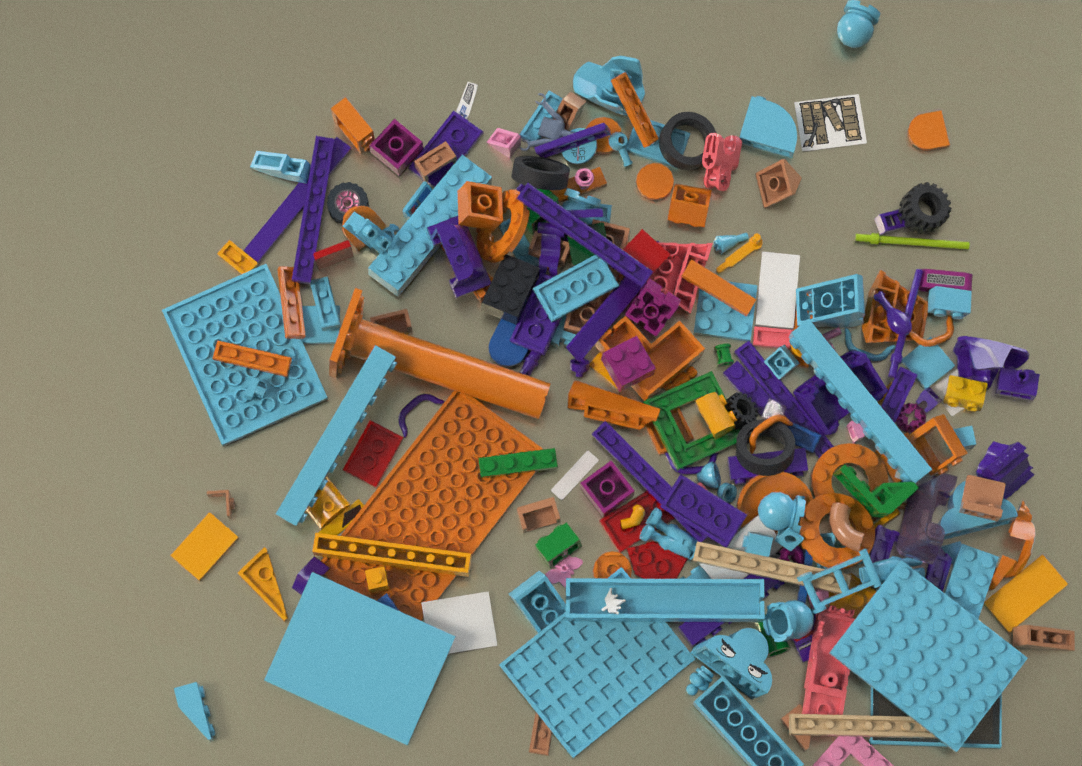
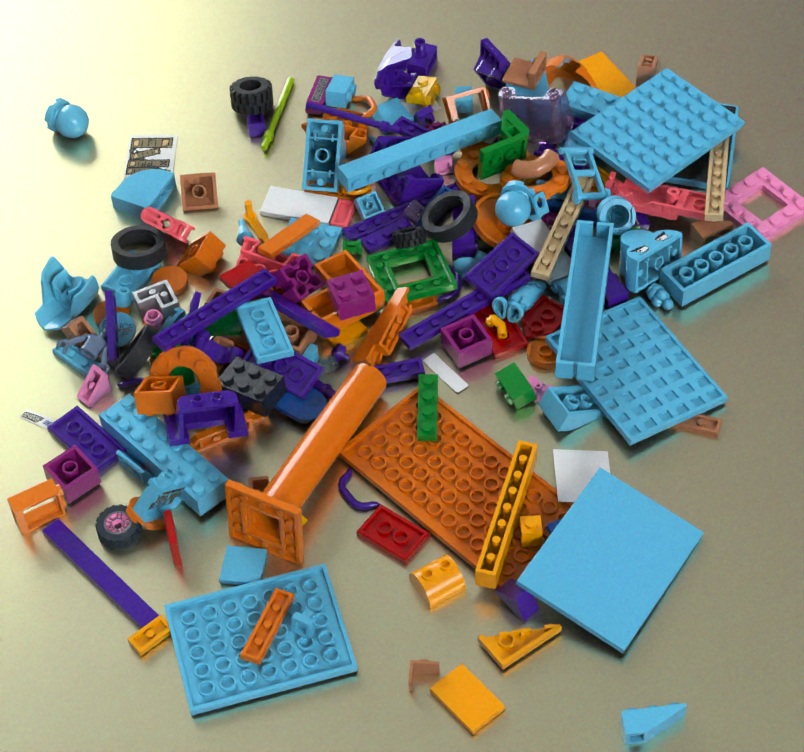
camera: 80 degrees left, 25 degrees down
medium azure slope [250,151,311,183] -> none
medium azure brick [276,345,397,526] -> none
orange tile [277,266,306,339] -> none
dark purple plate [292,136,335,284] -> none
medium azure tile [310,277,341,332] -> none
yellow sticker [318,499,364,535] -> none
nougat panel [414,141,457,182] -> none
nougat panel [517,497,560,533] -> none
white piece [602,588,626,614] -> none
orange tile [611,72,659,148] -> none
light orange brick [695,392,737,440] -> none
medium azure brick [742,531,773,557] -> none
orange animal [749,414,793,454] -> none
dark purple piece [873,291,912,335] -> none
orange tile [908,110,950,151] -> none
none -> light grey brick [132,280,180,322]
none -> clear light blue tile [318,355,339,374]
none -> dark purple plate [373,357,425,384]

